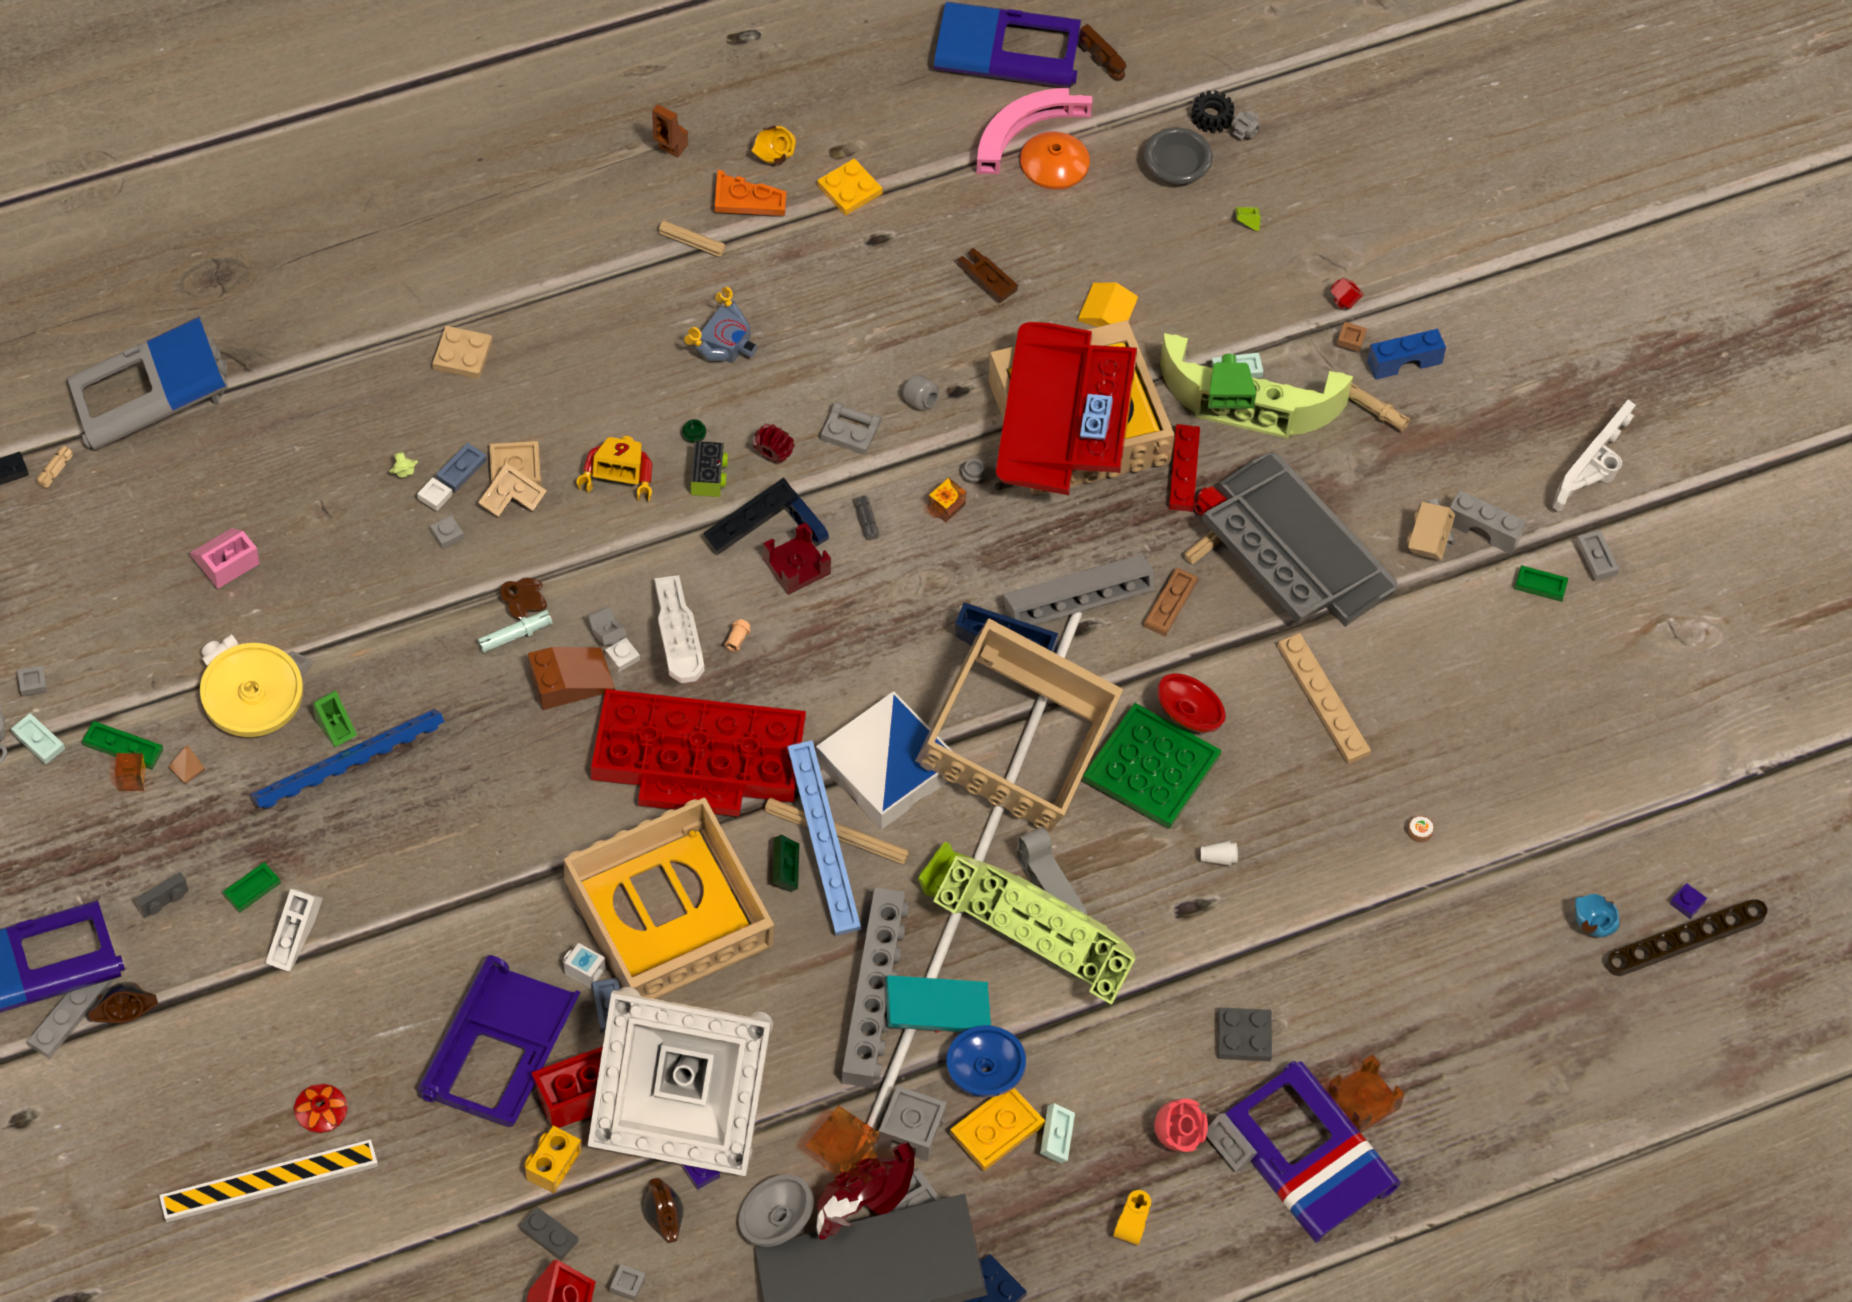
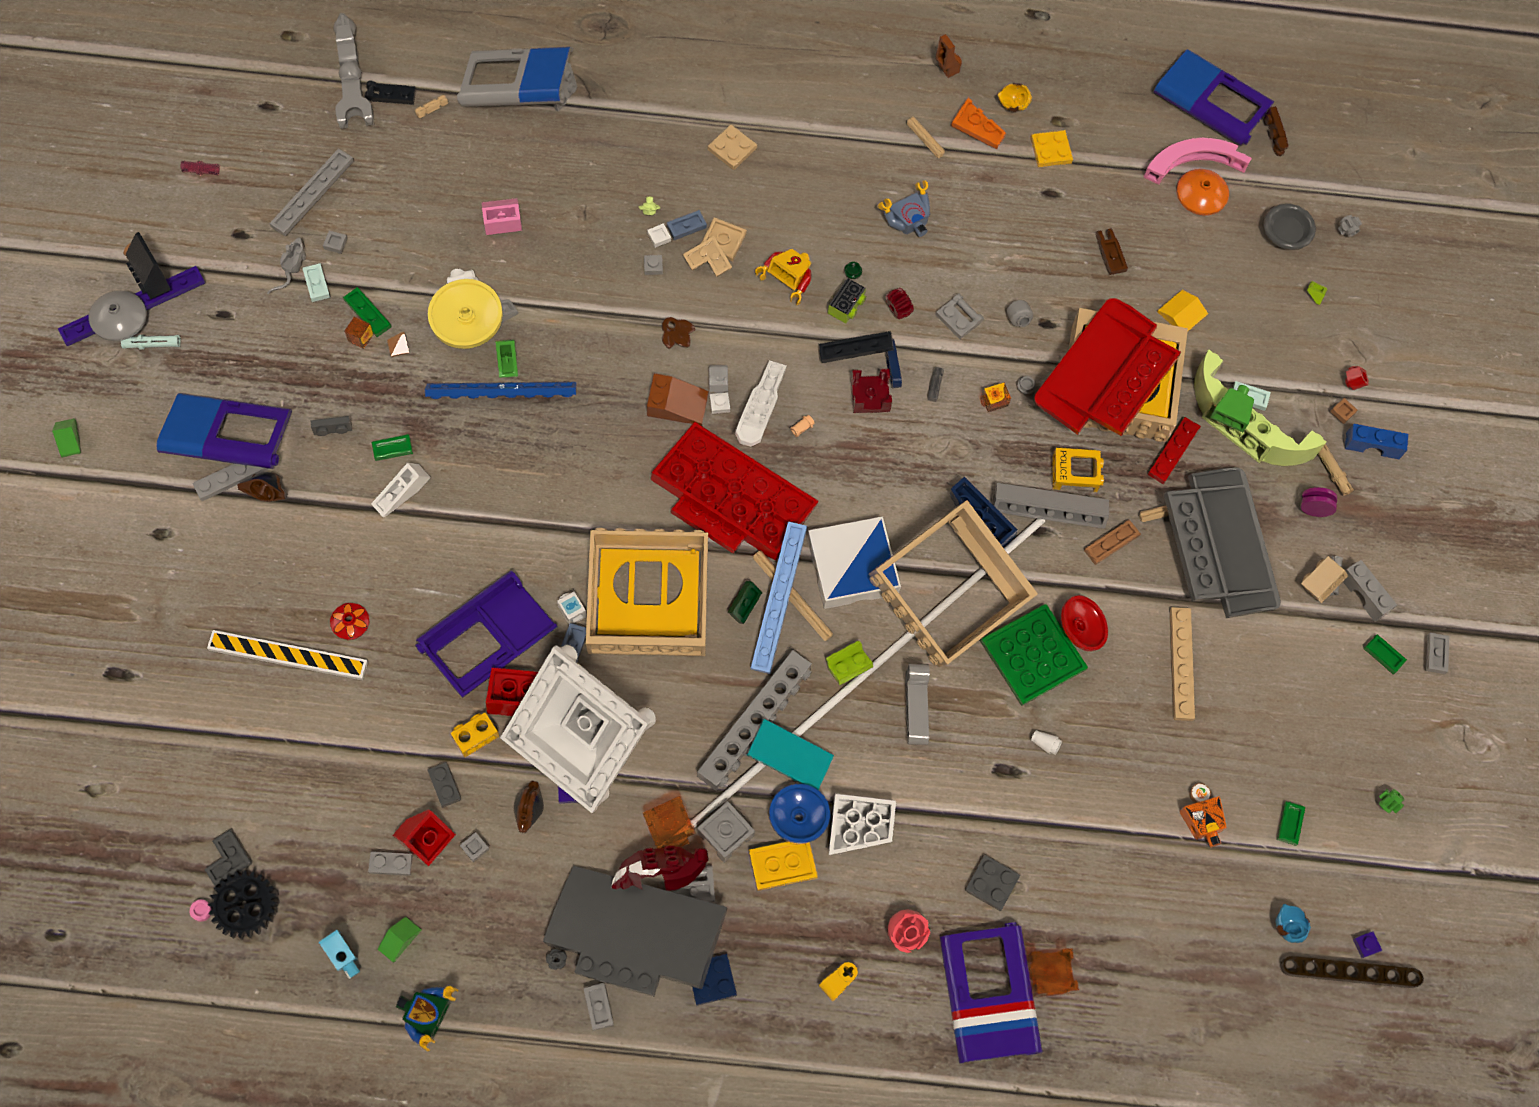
camera: 25 degrees right, 10 degrees up
light aqua pin [477,610,553,653] -> none
light grey dish [739,1174,814,1247] -> none
yellowish green slope [933,856,1136,1005] -> none
light aqua plate [1040,1103,1075,1164] -> none
light blue slope [1080,394,1113,440] -> none
black tyre [1191,90,1235,134] -> none
red plate [1194,486,1228,516] -> none
light grey plate [1206,1113,1257,1172] -> none
white piece [1552,400,1636,511] -> none
none -> white wedge [829,794,896,855]
none -> yellow window [1052,448,1104,492]
none -> orange torso [1179,796,1226,847]
none -> green tile [1277,801,1306,846]
none -> magenta head [1301,487,1338,517]
none -> bright green gear [1379,789,1404,813]

